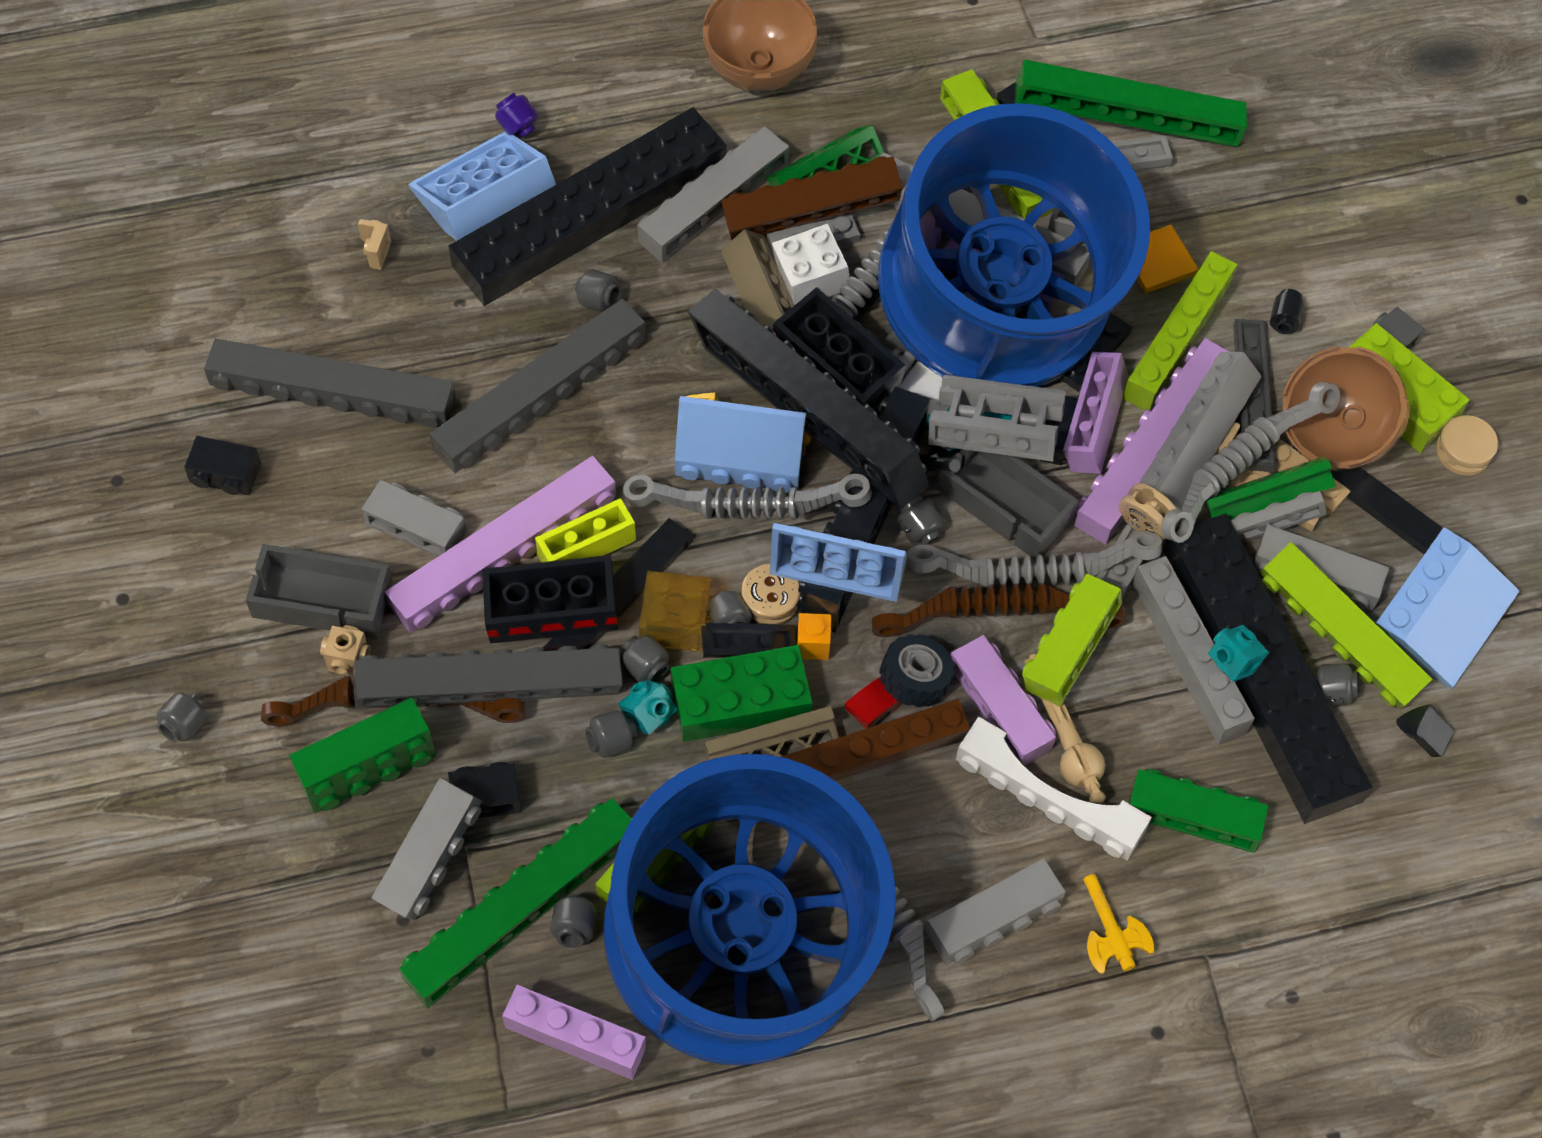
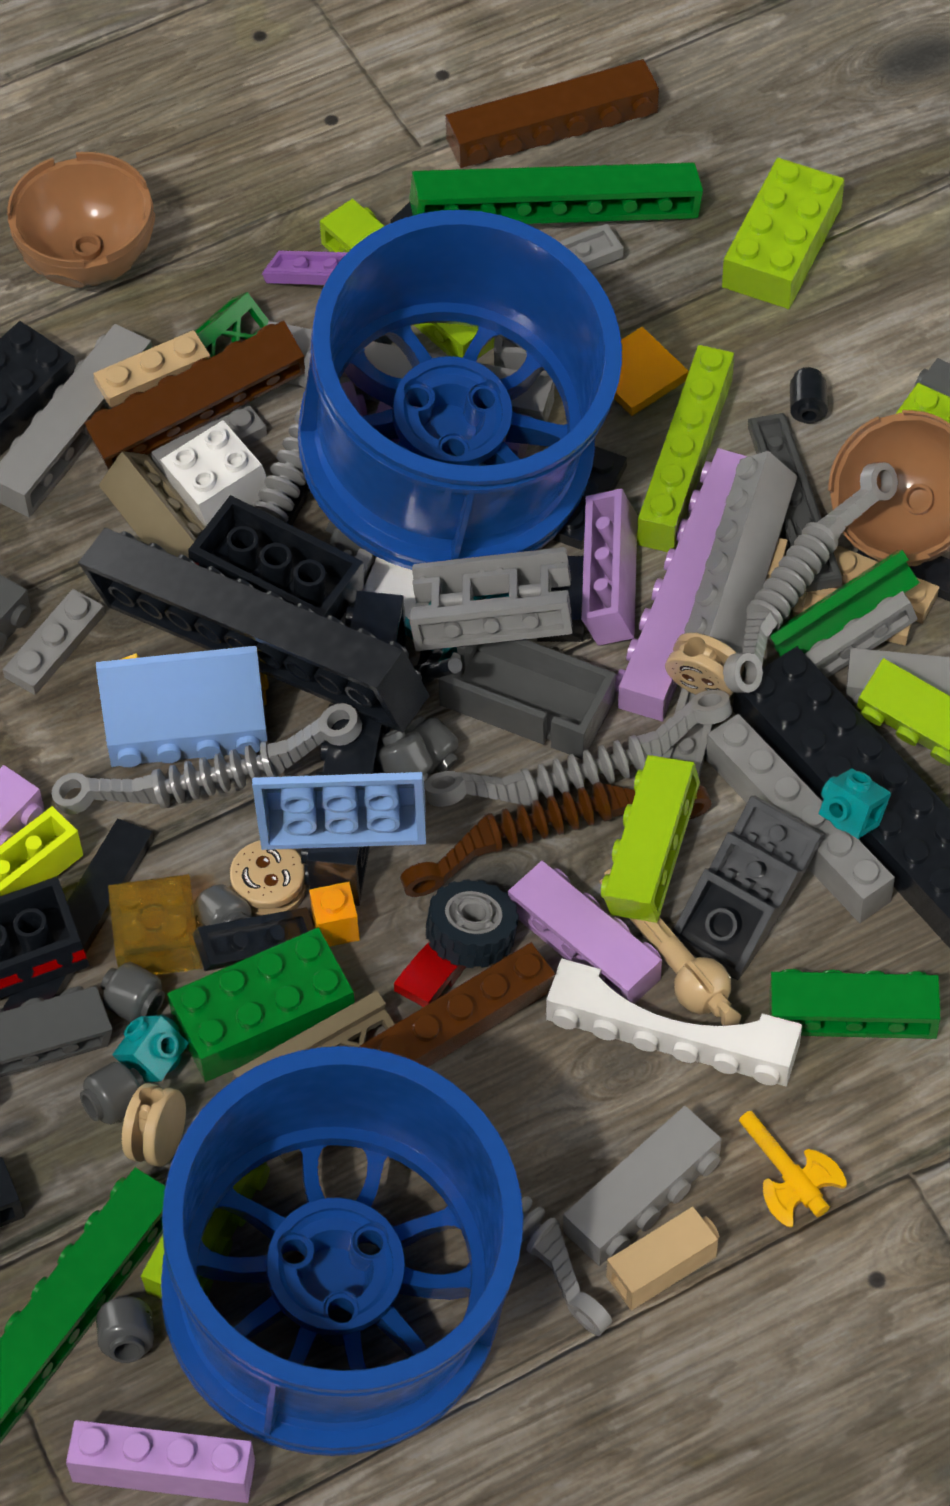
camera: 10 degrees left, 5 degrees down
none -> light grey plate [3,589,105,695]
none -> tan plate [93,330,210,408]
none -> tan head [122,1083,186,1167]
none -> medium lavender tile [262,251,348,285]
none -> dark grey head [376,730,433,781]
none -> reddish brown brick [445,59,659,168]
none -> tan brick [607,1206,719,1311]
none -> black slope [672,795,825,981]
none -> lime brick [722,157,844,309]

